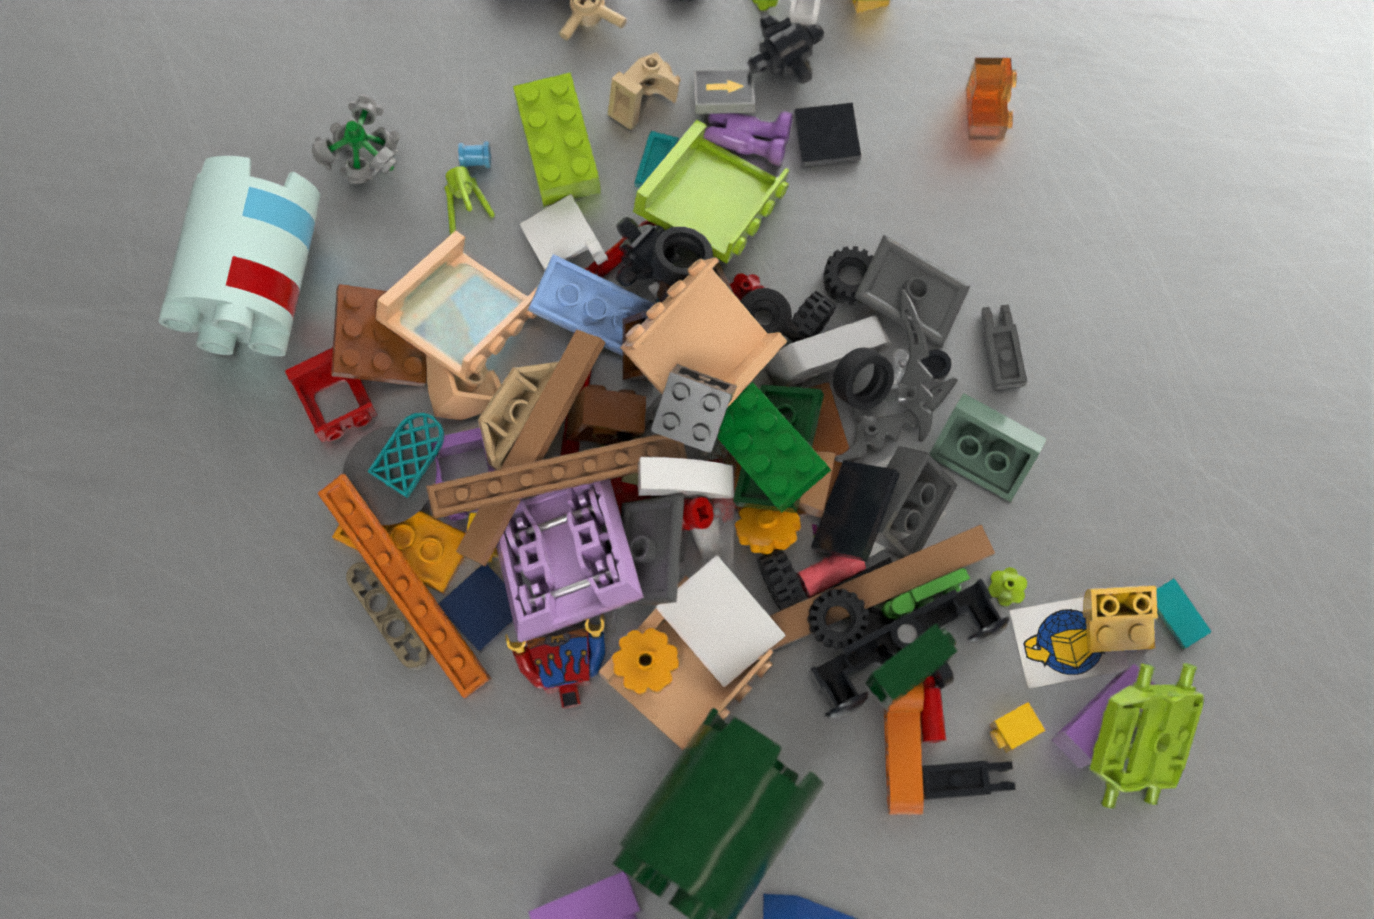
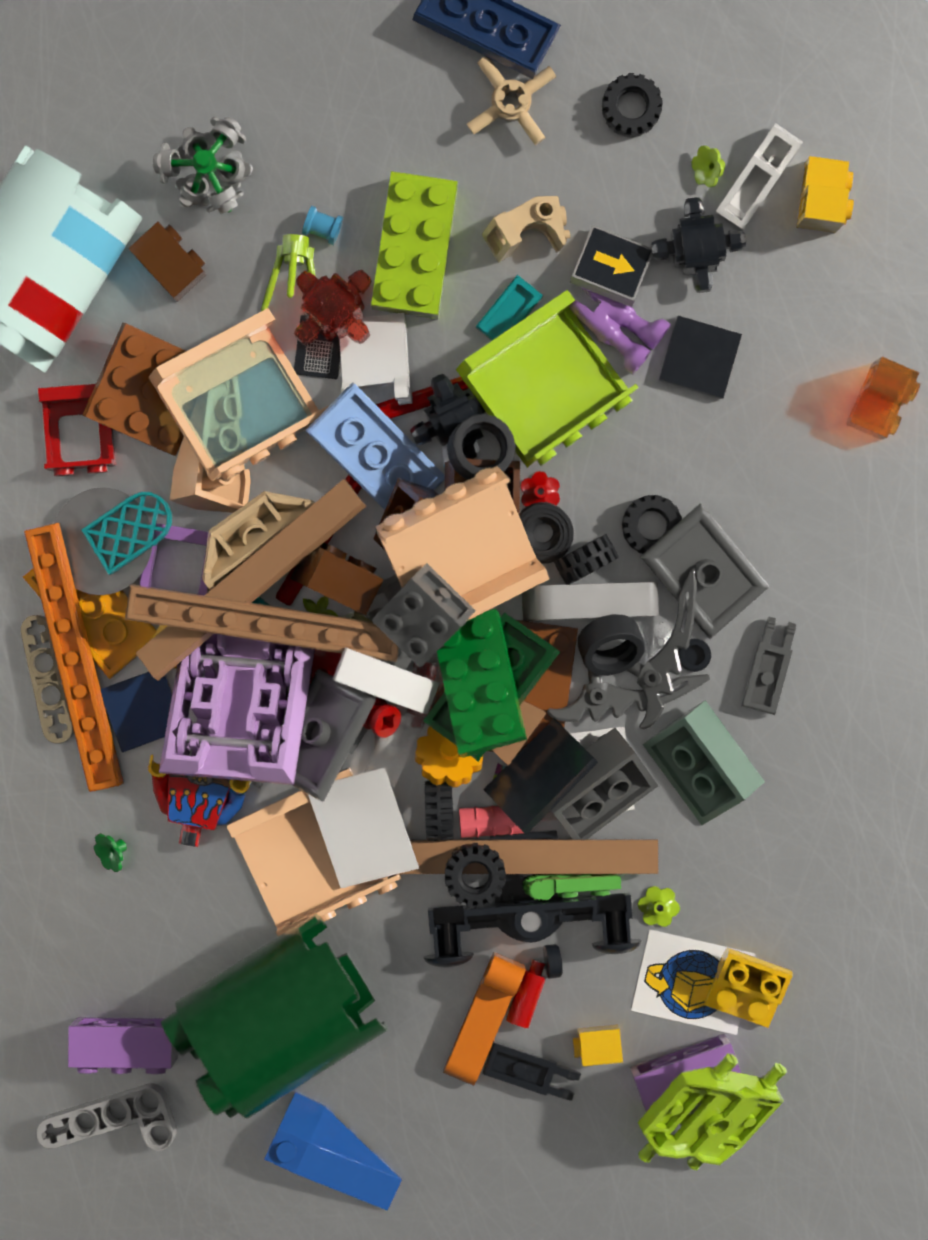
camera: 20 degrees right, 15 degrees up
light orange plant [612,628,679,695] -> none
dark green window [865,624,958,710] -> none
teal tile [1156,578,1212,650] -> none
none -> green plant [94,833,127,872]
none -> reddish brown brick [128,222,206,302]
none -> clear red piece [294,269,372,345]
none -> black sticker [294,315,341,379]

